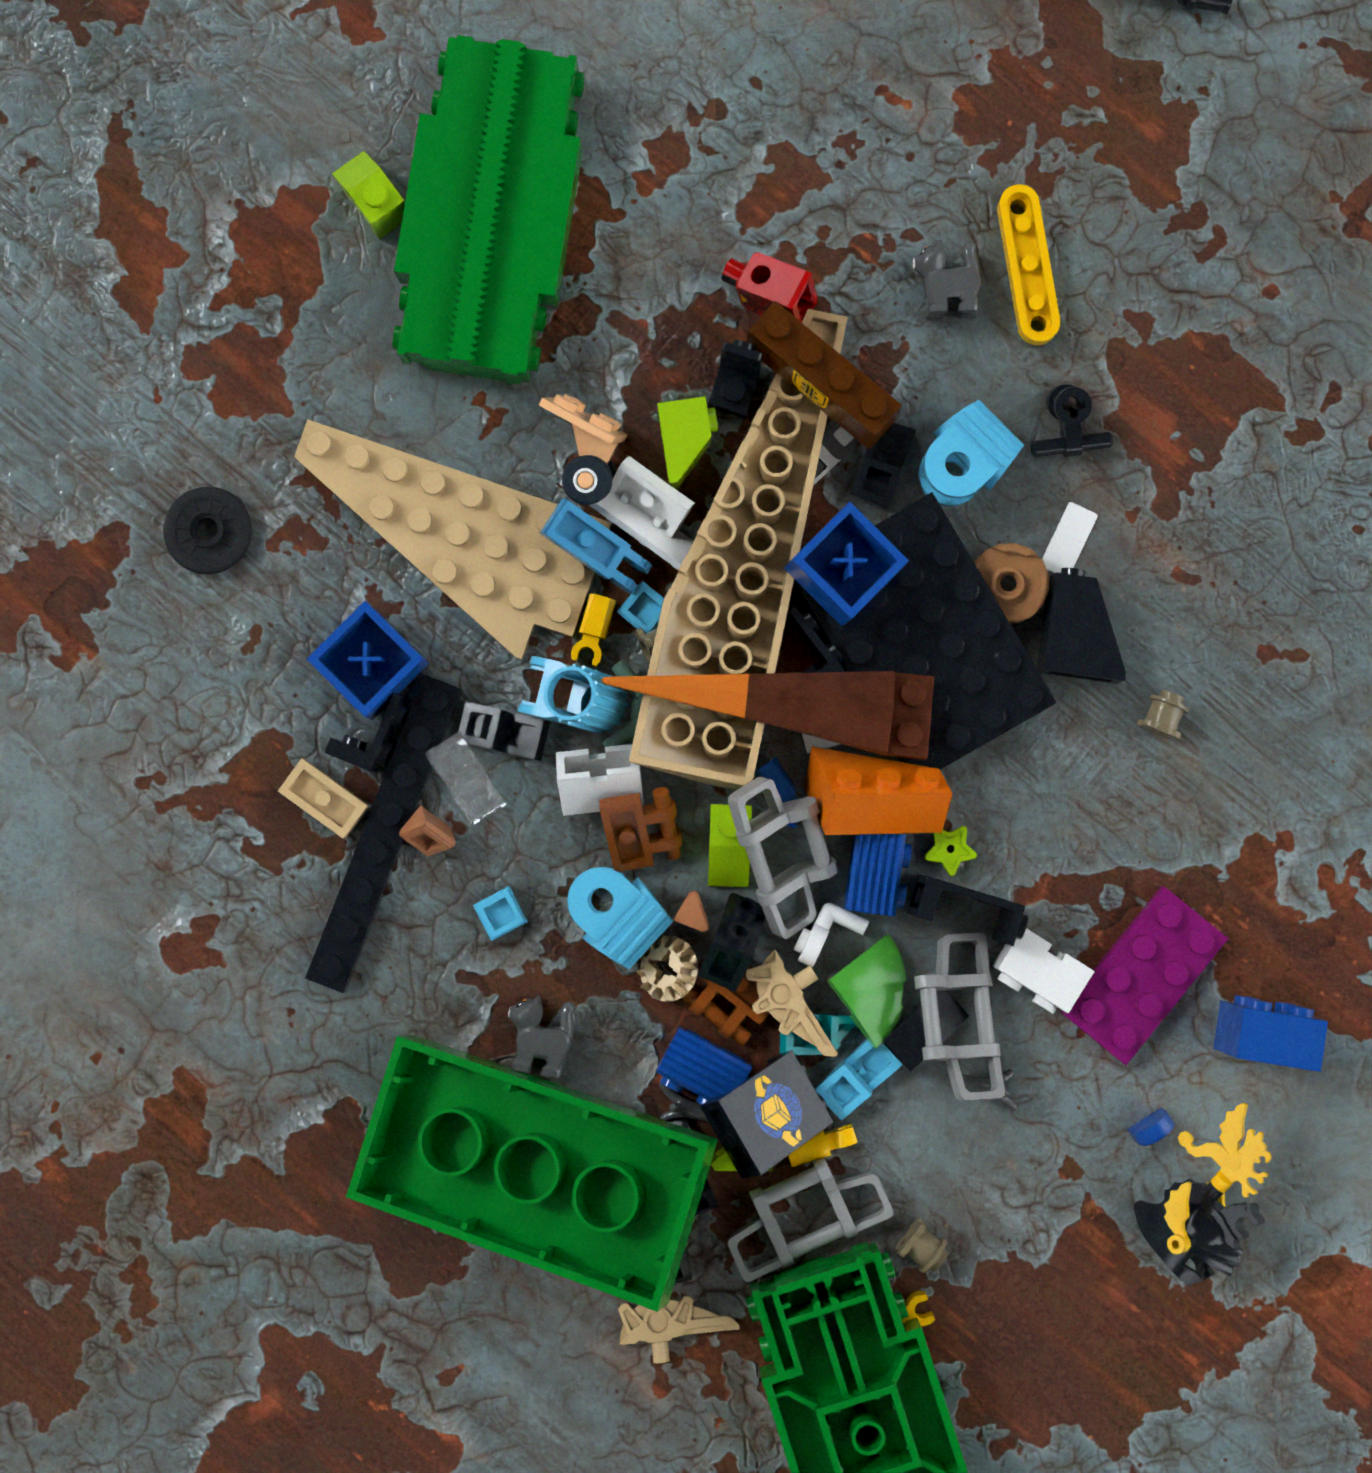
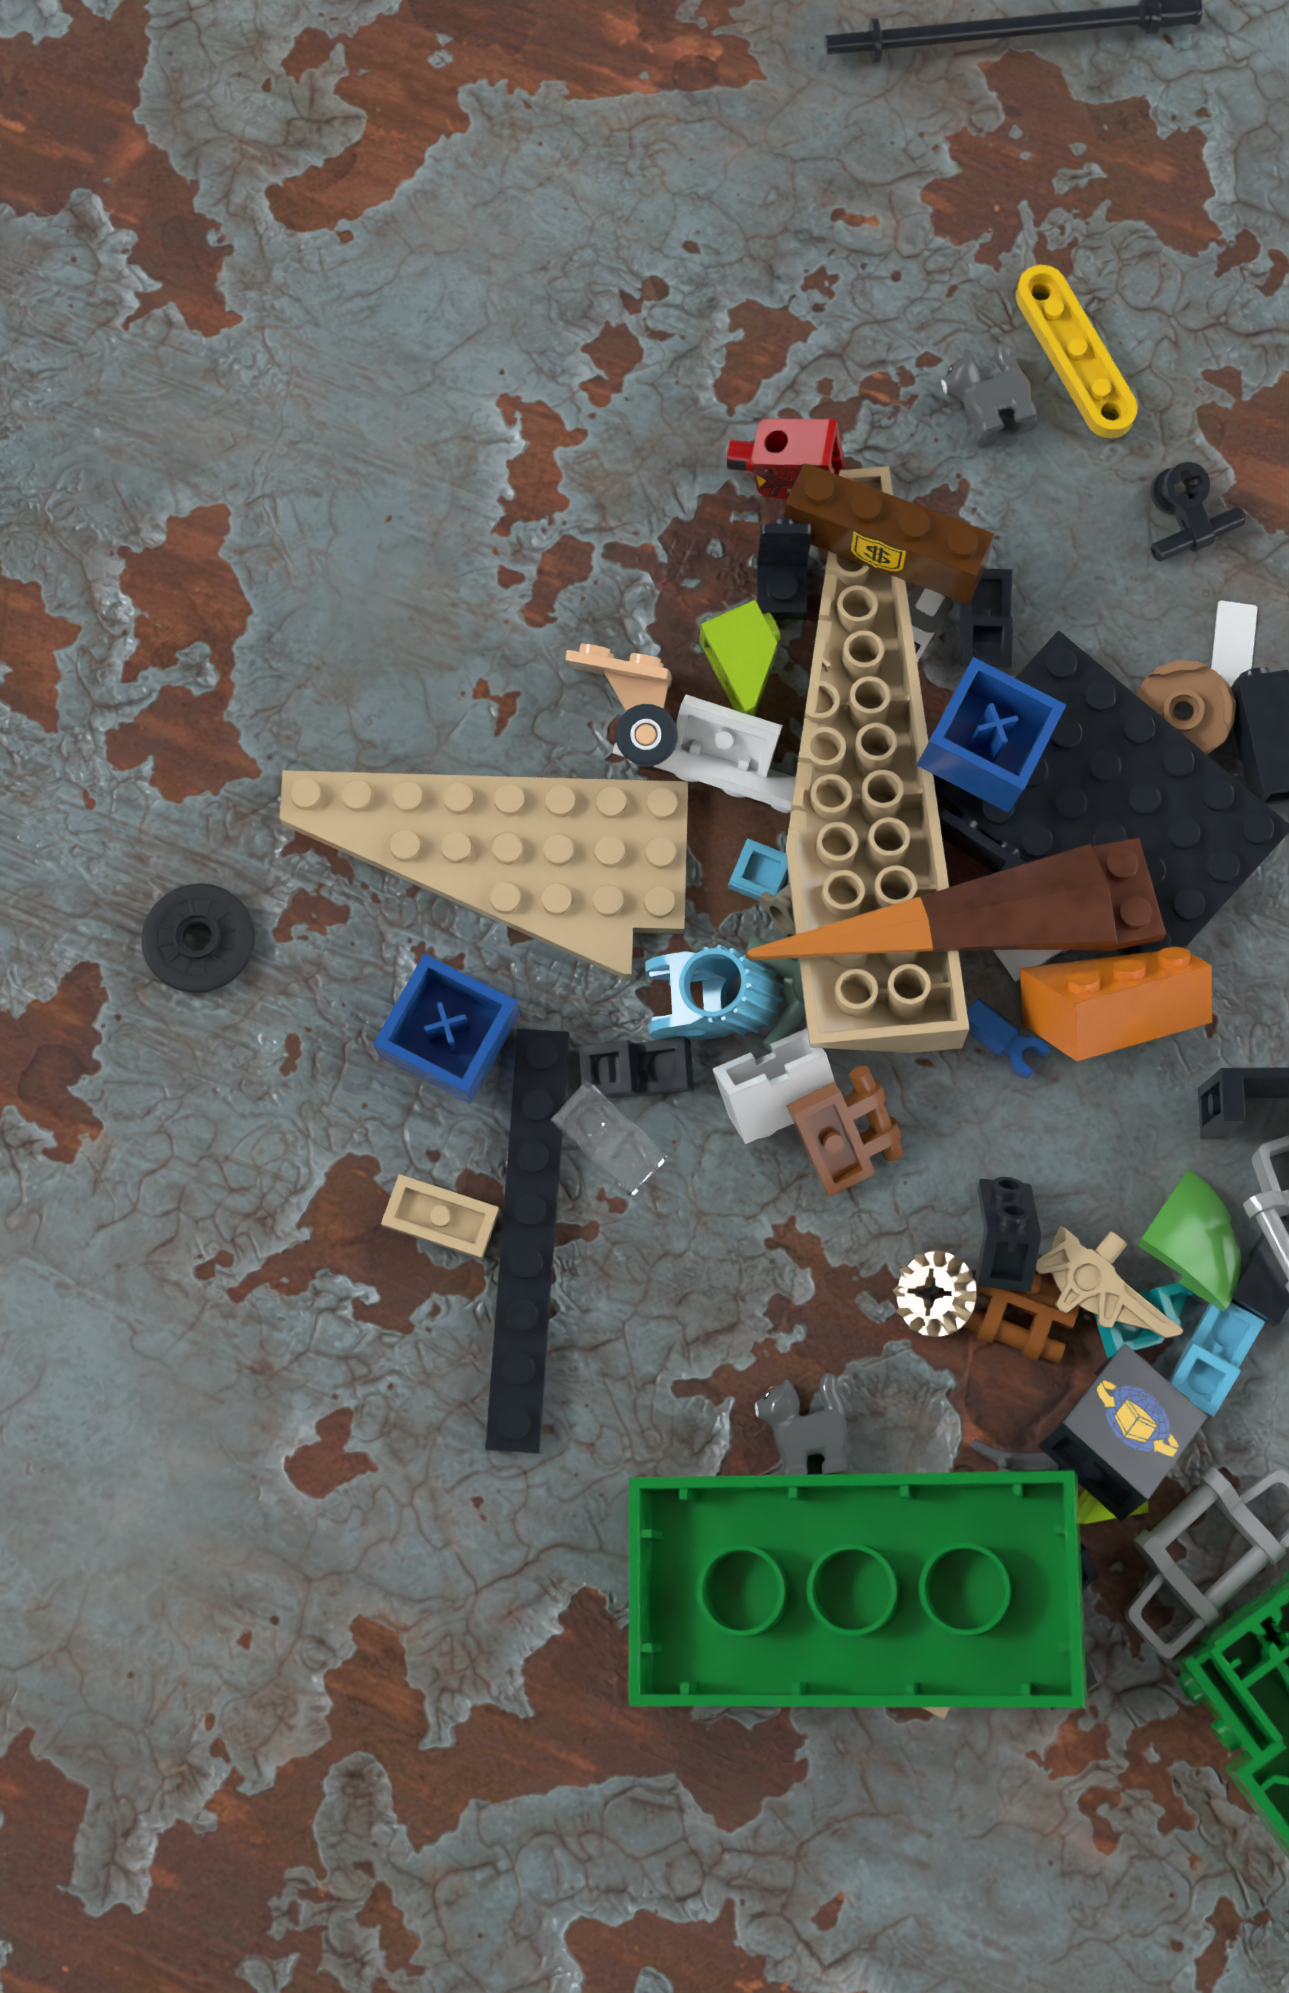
camera: 20 degrees left, 10 degrees down
black bracket [324,693,409,773] -> none
lime slope [332,151,405,239] -> none
green piece [392,35,585,385] -> none
nougat slope [399,805,456,857] -> none
medium azure tile [473,886,529,941] -> none
dark azure hinge [540,499,652,595] -> none
medium azure piece [567,867,673,970] -> none
yellow bar [571,593,616,667] -> none
tan piece [618,1295,740,1364] -> none
blue brick [656,1025,752,1105] -> none
nougat slope [673,890,710,932] -> none
lime slope [708,804,752,887] -> none
light grey bar [728,777,839,939] -> none
yellow bar [788,1123,858,1167] -> none
white plate [793,903,869,967] -> none
blue brick [844,834,912,917] -> none
medium azure piece [918,400,1025,506] -> none
lime plate [924,825,977,877] -> none

